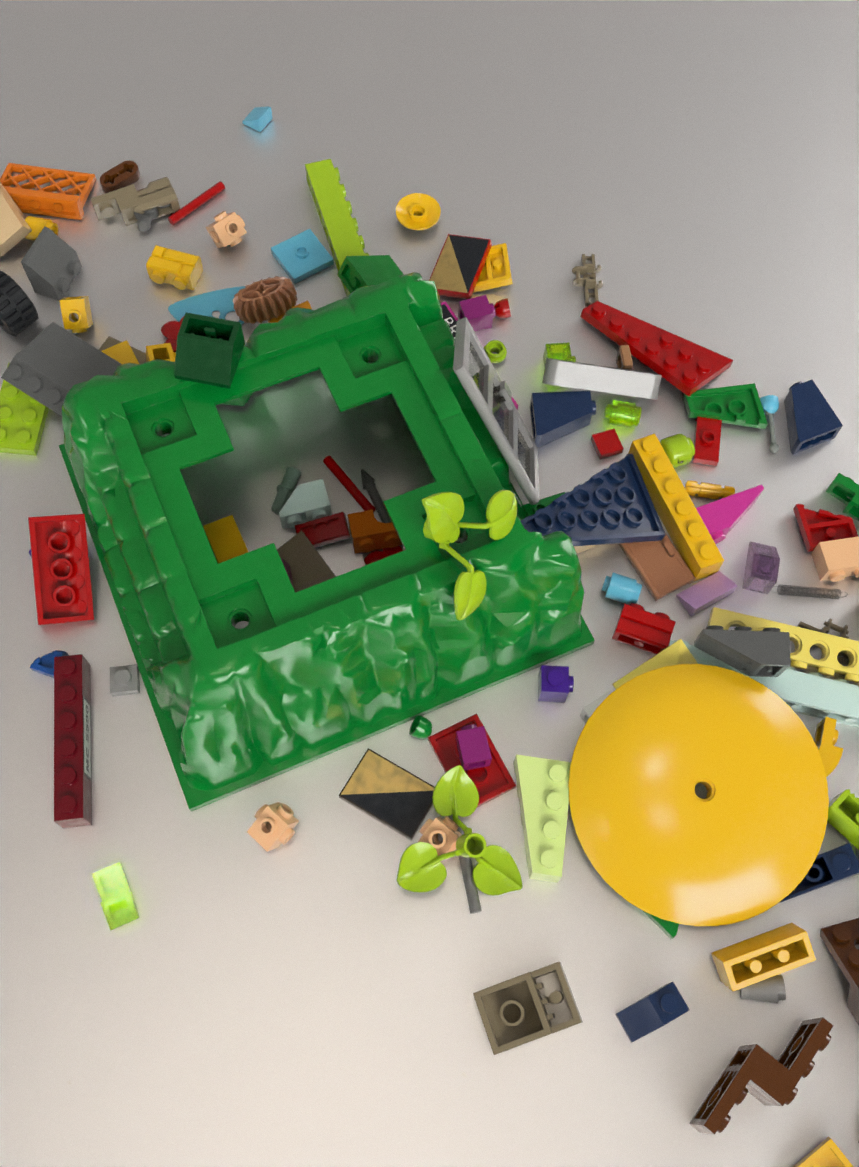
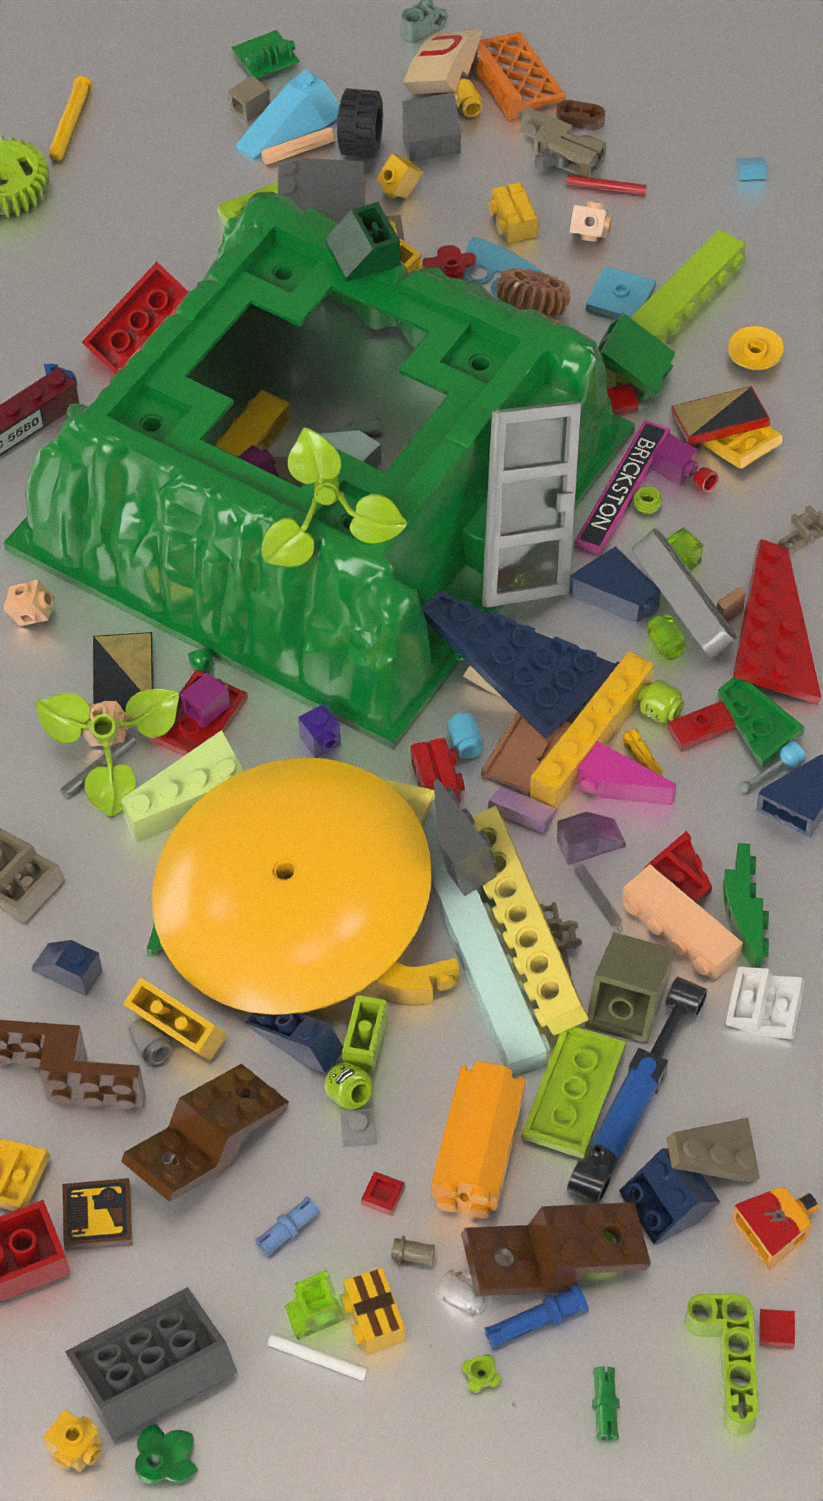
camera: 60 degrees right, 10 degrees down
red tile [591,428,624,460] -> none

